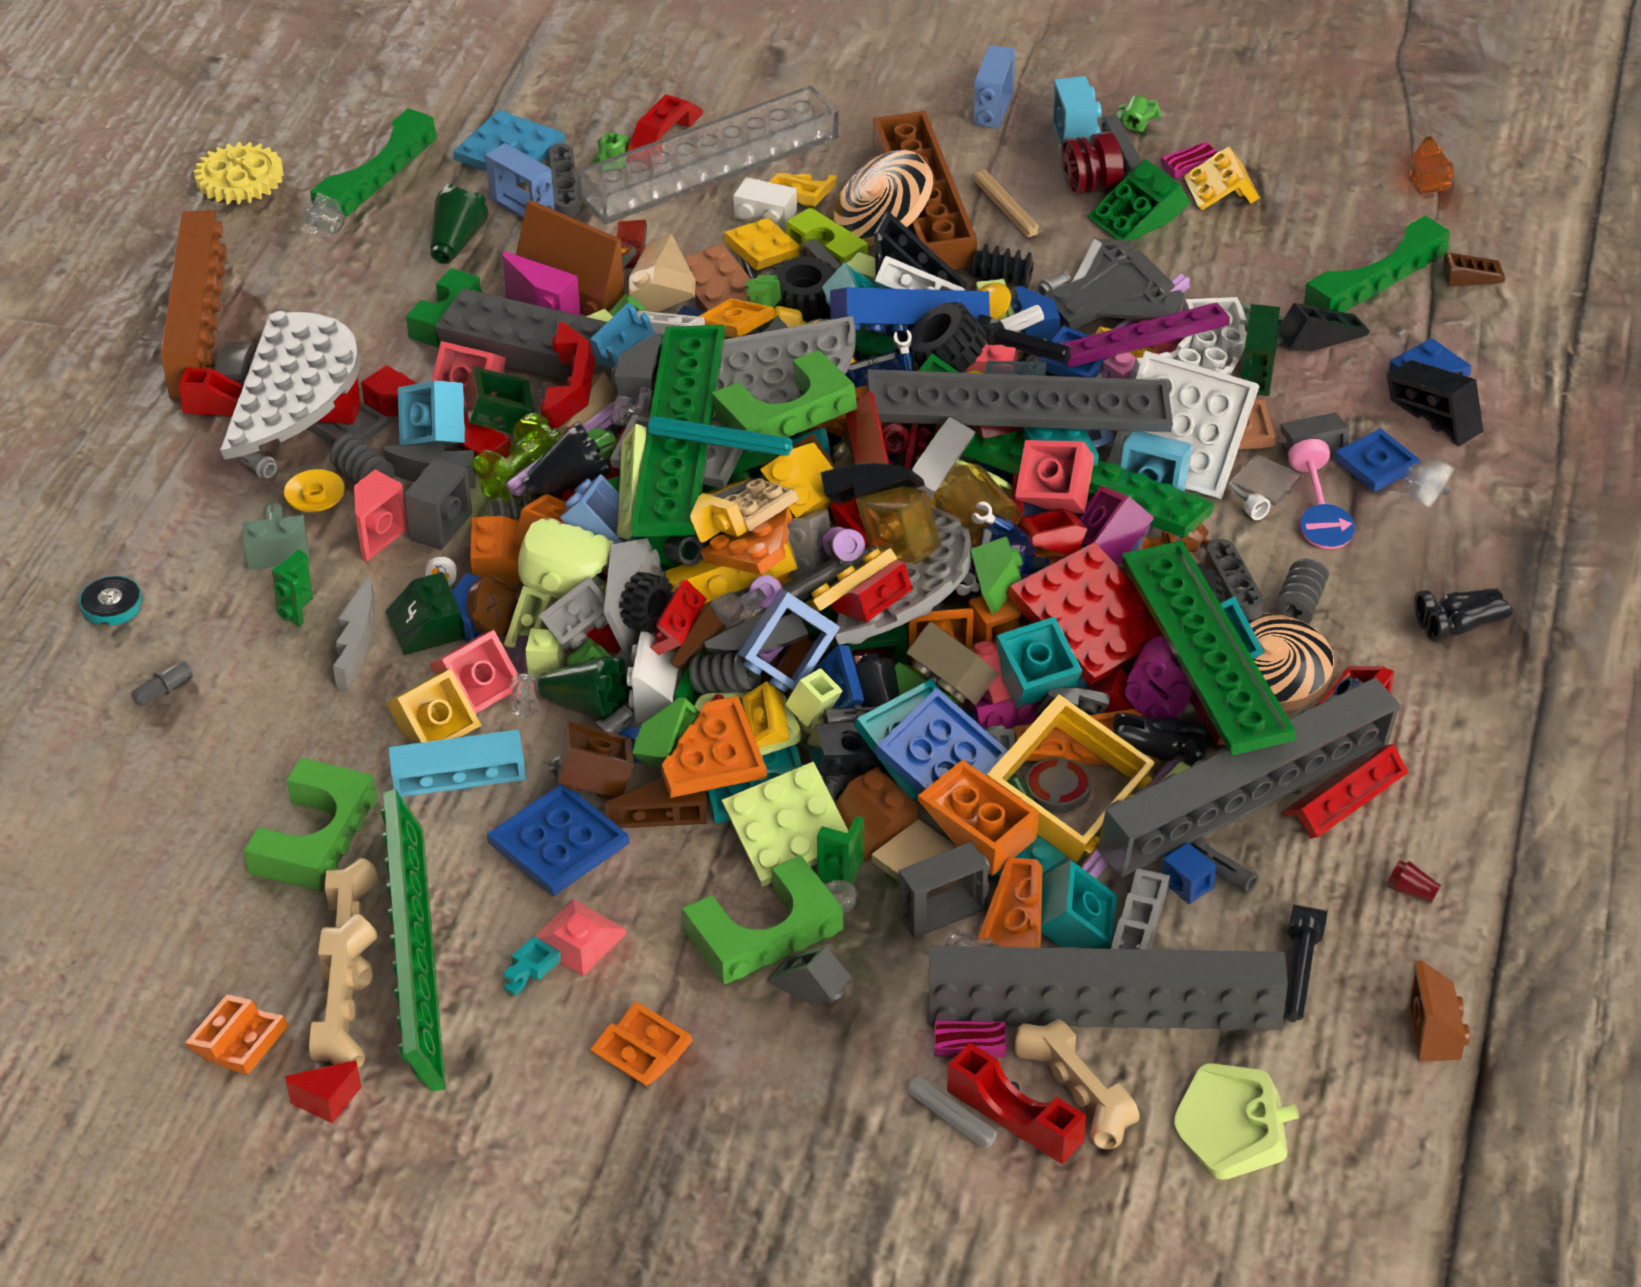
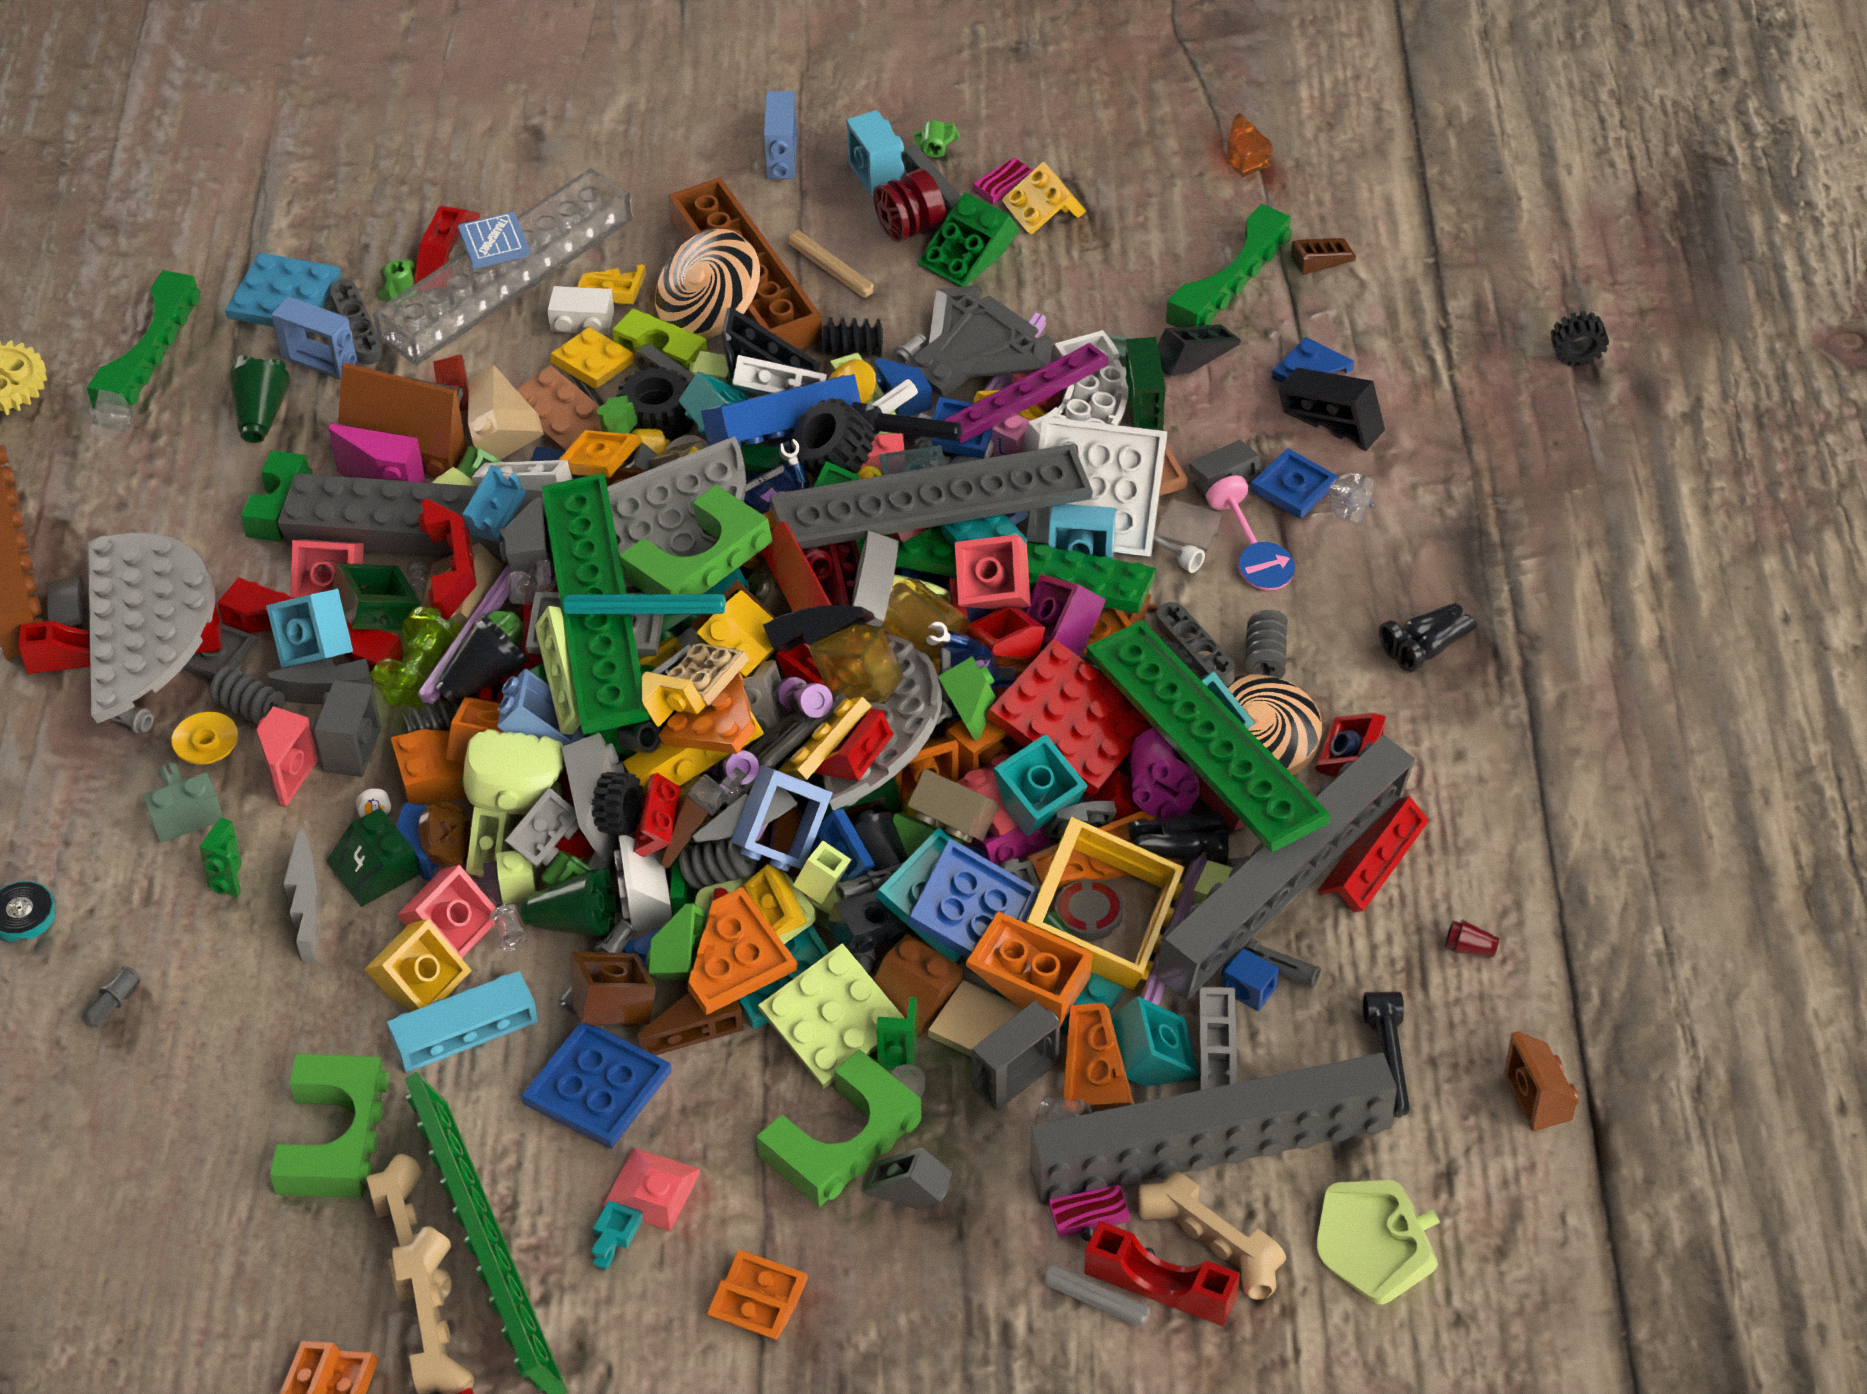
camera: 15 degrees left, 5 degrees up
none -> medium blue tile [458,211,530,269]

